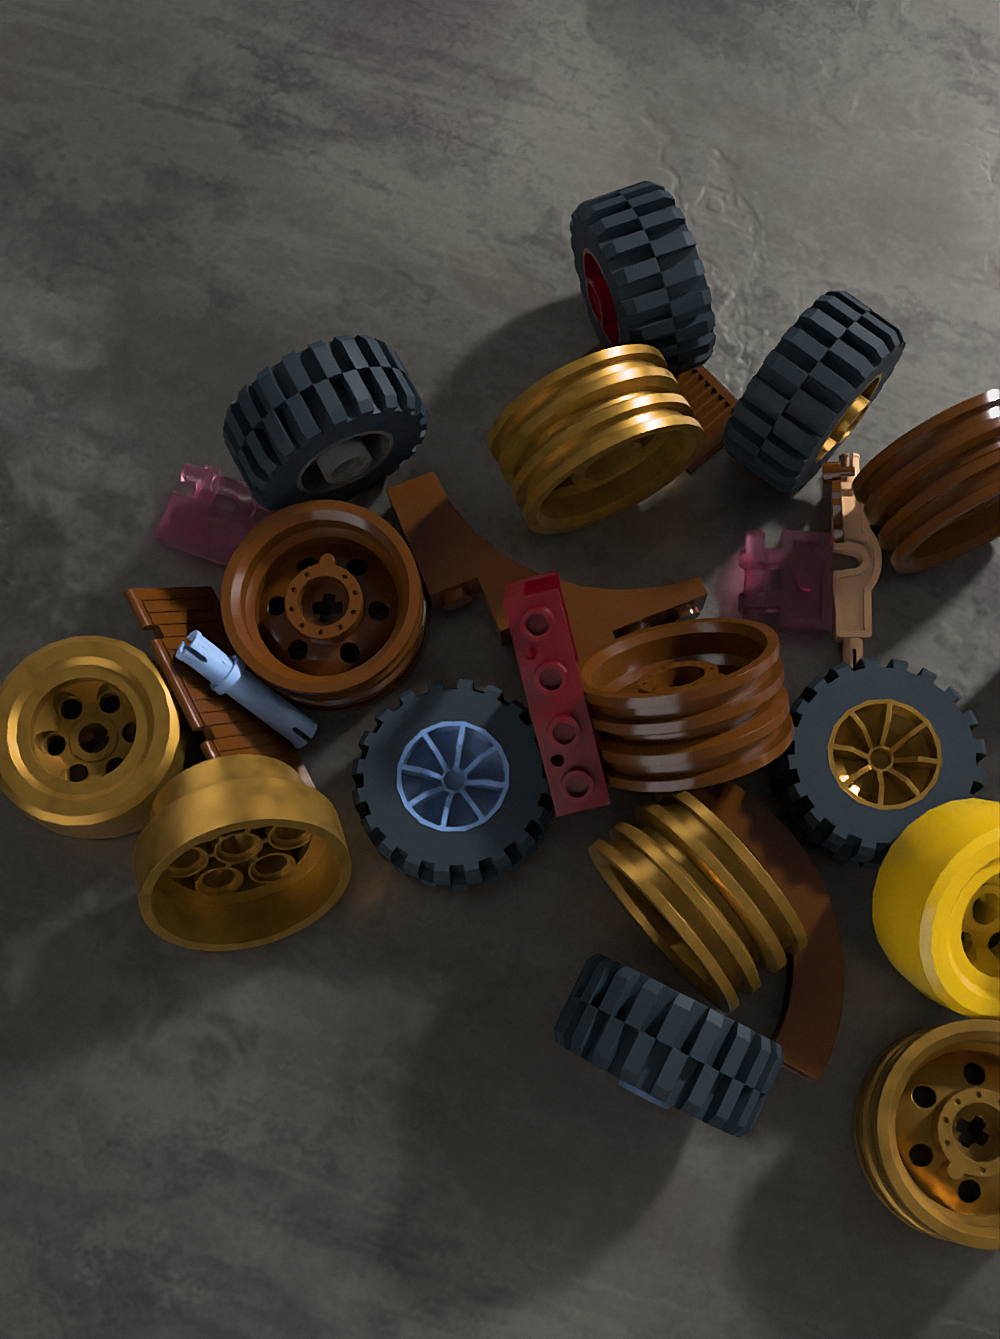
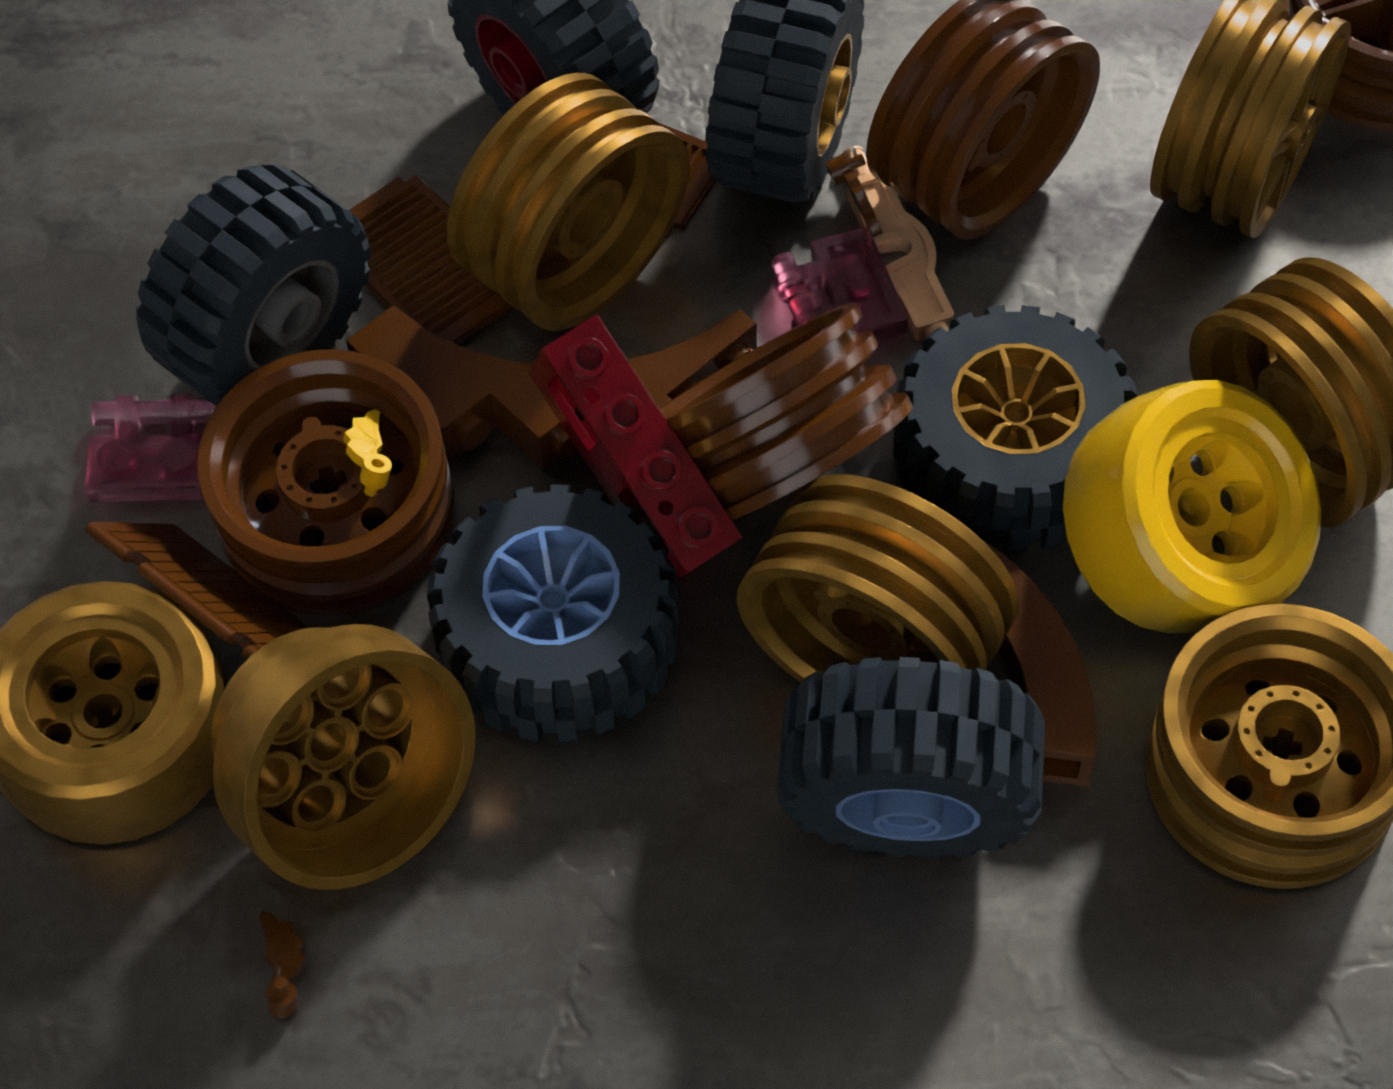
camera: 25 degrees left, 15 degrees down
light blue pin [175,630,318,749] -> none
none -> reddish brown piece [259,910,306,1019]
none -> yellow piece [343,409,392,497]
none -> reddish brown window [349,175,514,345]

